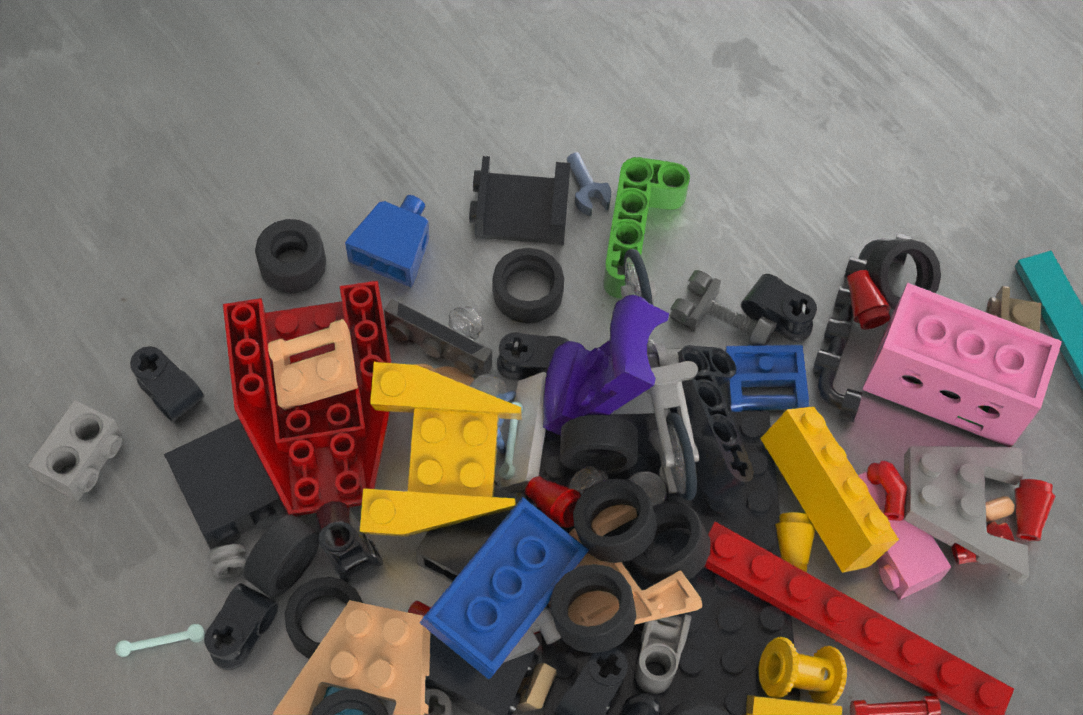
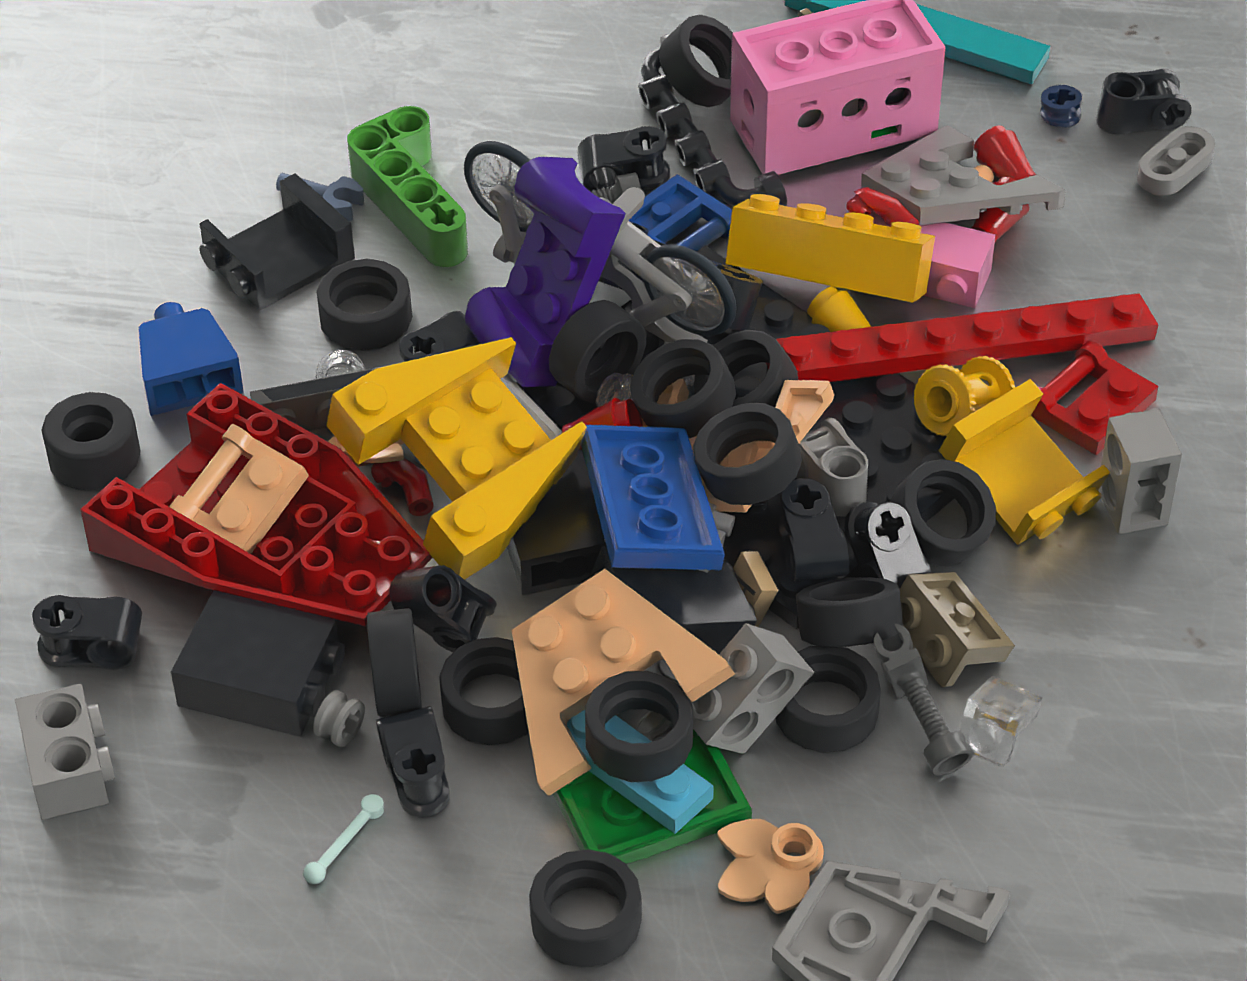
camera: 40 degrees left, 15 degrees down
red cone [846,270,891,330] -> none

